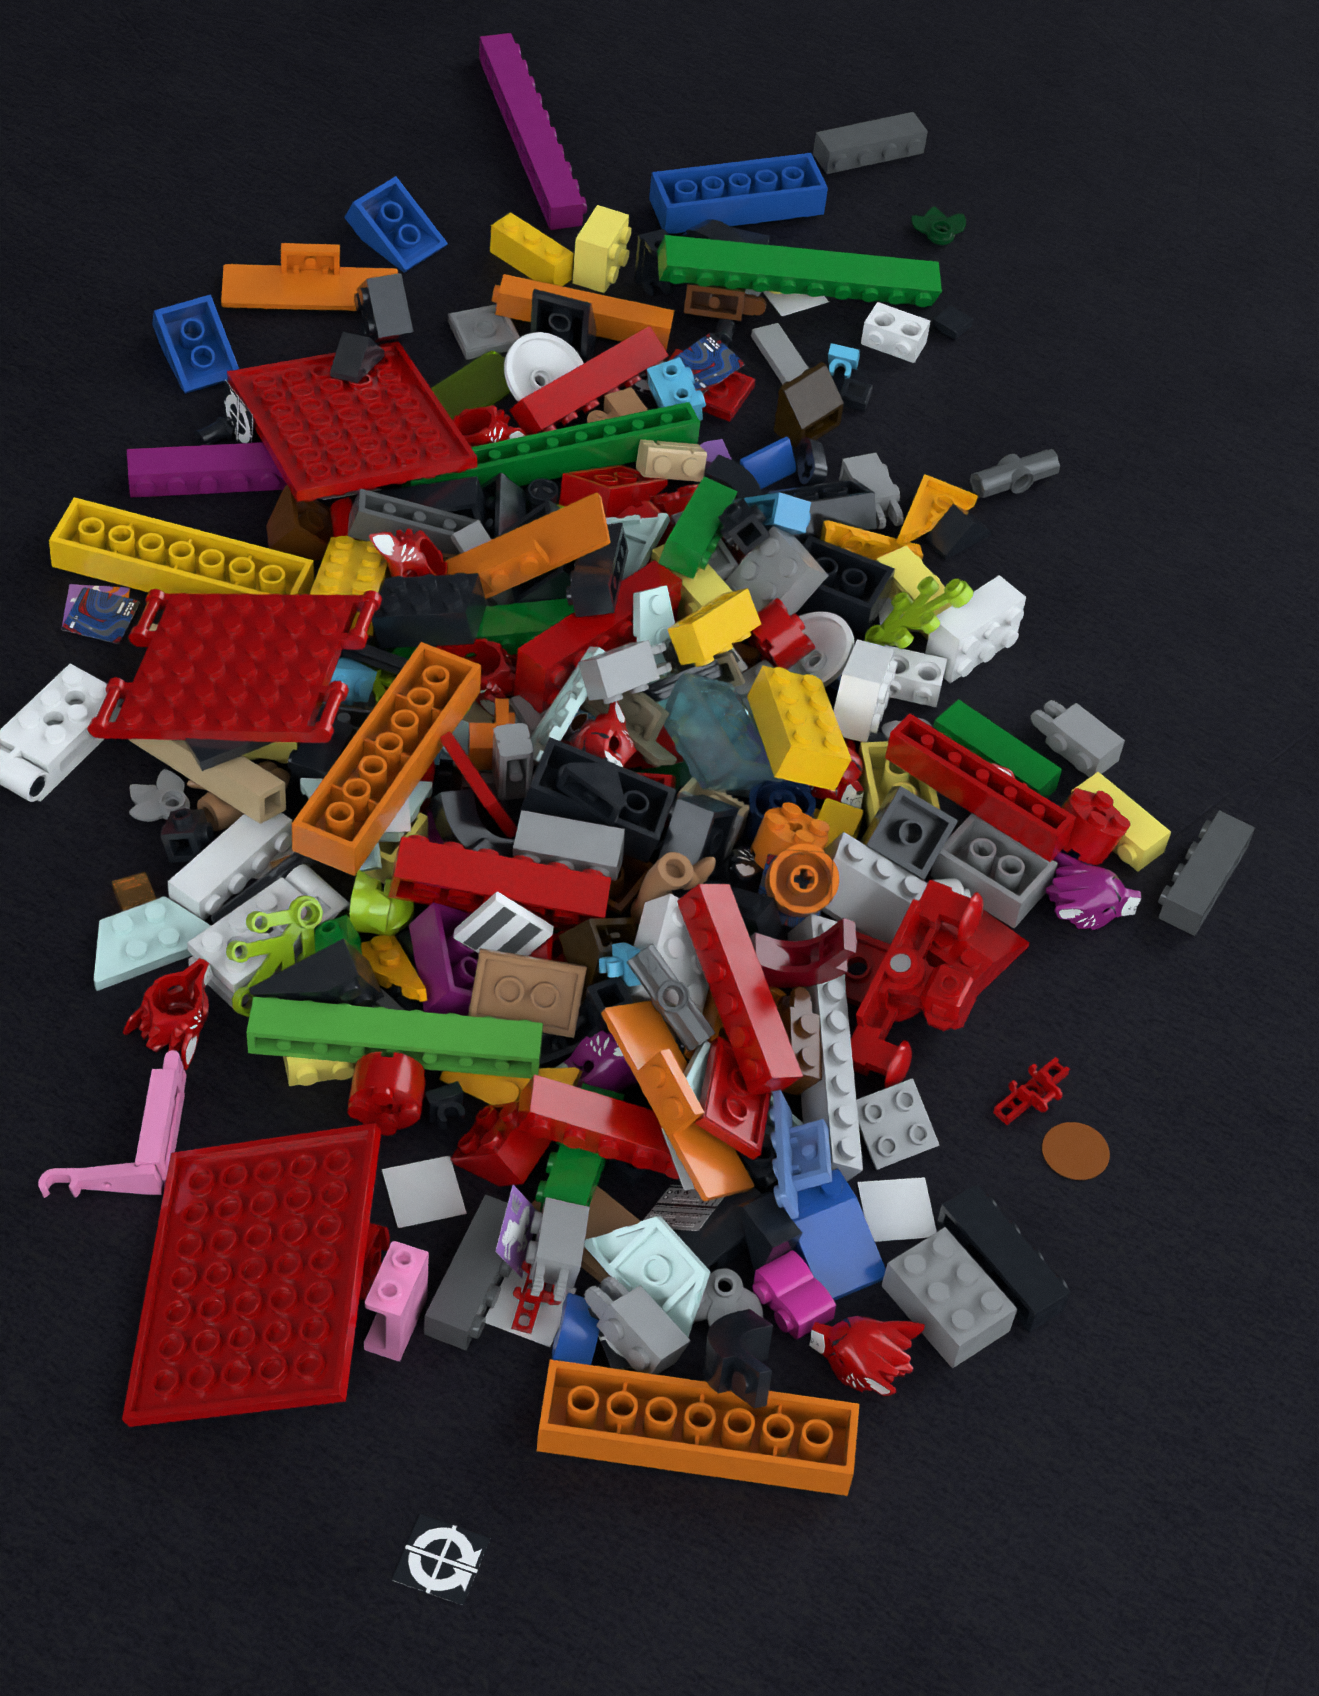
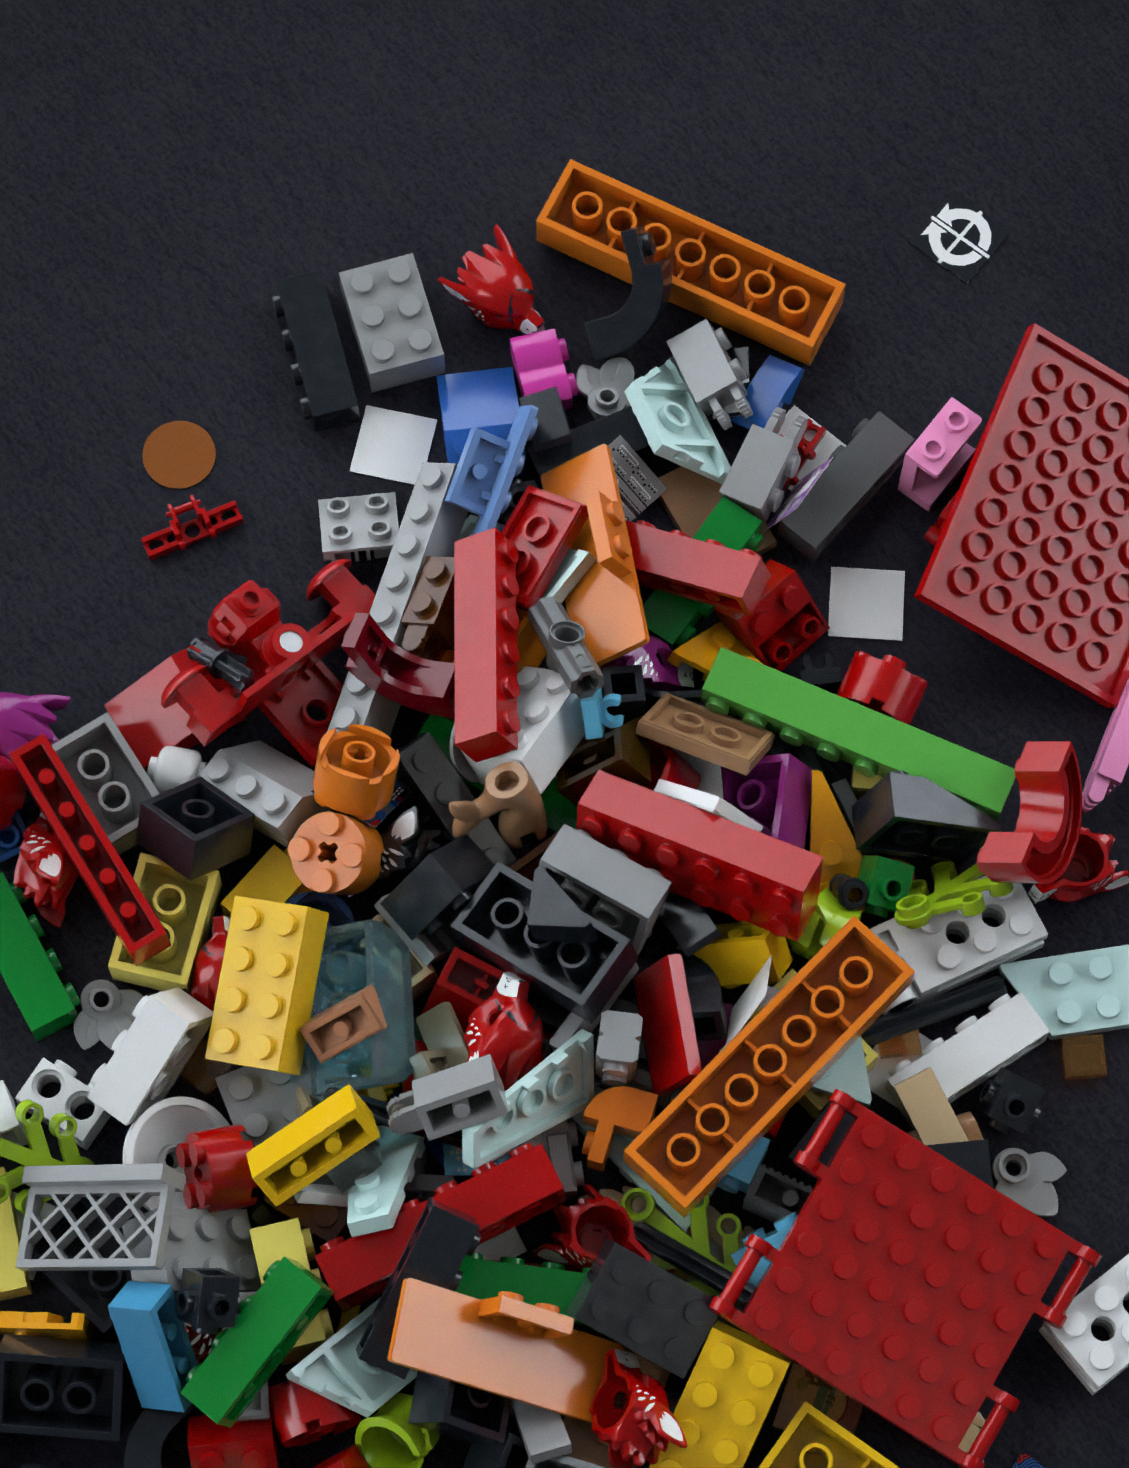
camera: 155 degrees left, 20 degrees up
none -> light grey fence [15,1163,186,1271]
none -> black axle [187,636,255,691]
none -> nougat slope [299,984,387,1064]
none -> white sticker [725,955,772,1047]
none -> black pin [829,874,868,910]
none -> red brick [977,741,1082,884]

